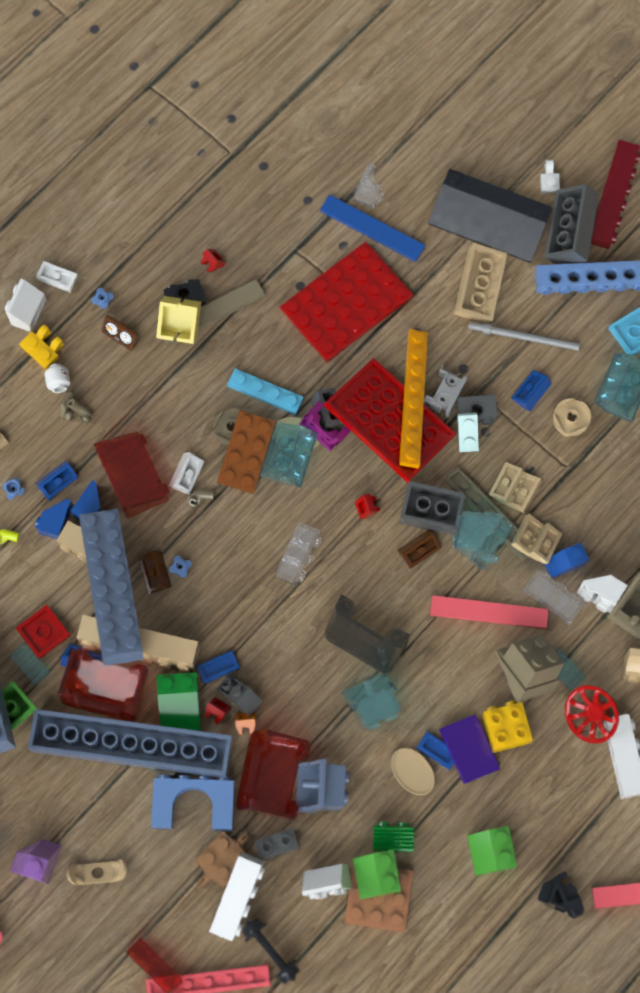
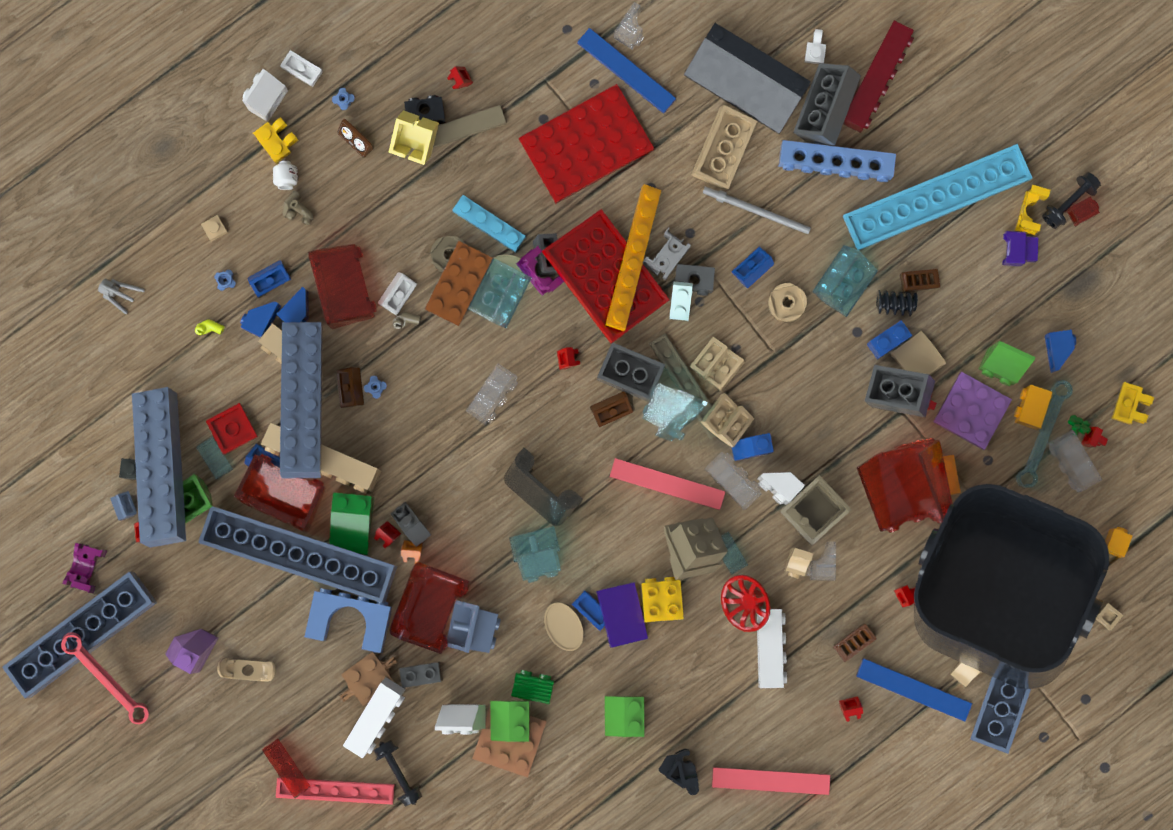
camera: 10 degrees right, 10 degrees up
blue tile [196,650,240,685] -> none

